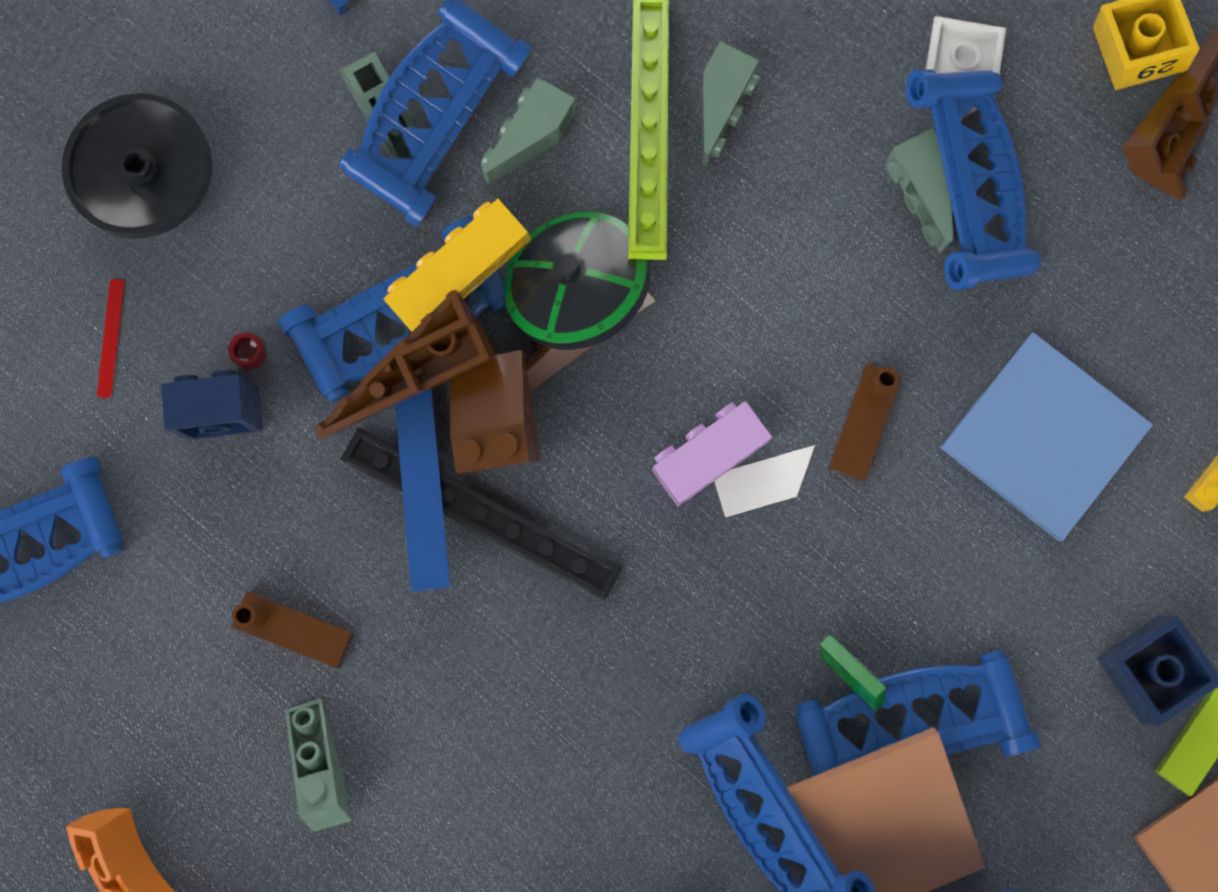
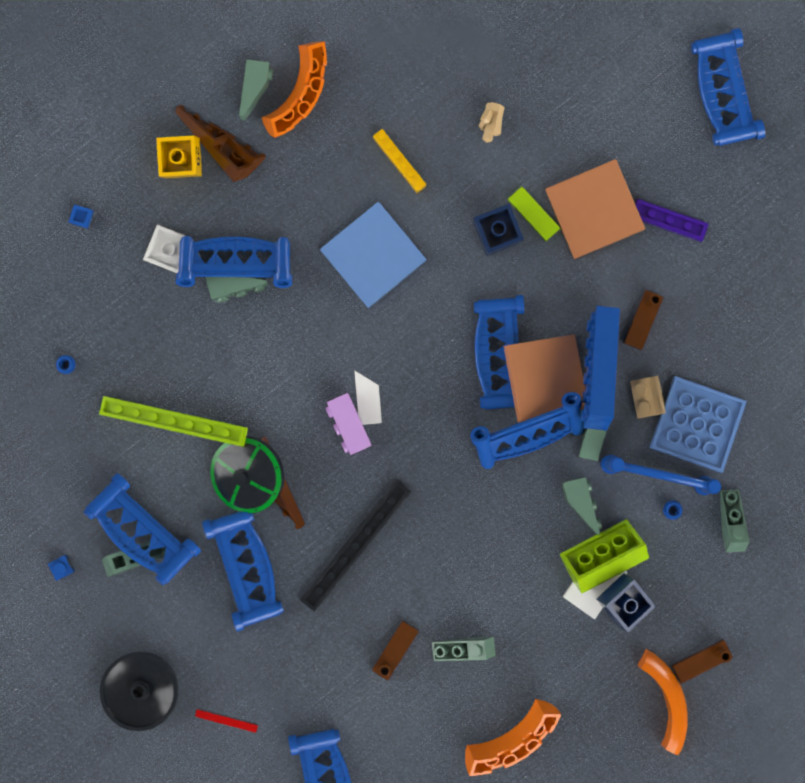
camera: 85 degrees left, 5 degrees up
dark blue brick [161,370,263,440] -> none
dark red tile [227,332,268,370] -> none
reddish brown wedge [314,290,497,439] -> none
yellow brick [383,199,532,332] -> none
blue tile [395,389,450,592] -> none
reddish brown slope [450,350,541,474] -> none
sand green slope [481,77,577,184] -> none
sand green slope [701,41,761,167] -> none
green tile [819,636,886,712] -> none
reddish brown piece [828,363,902,482] -> none

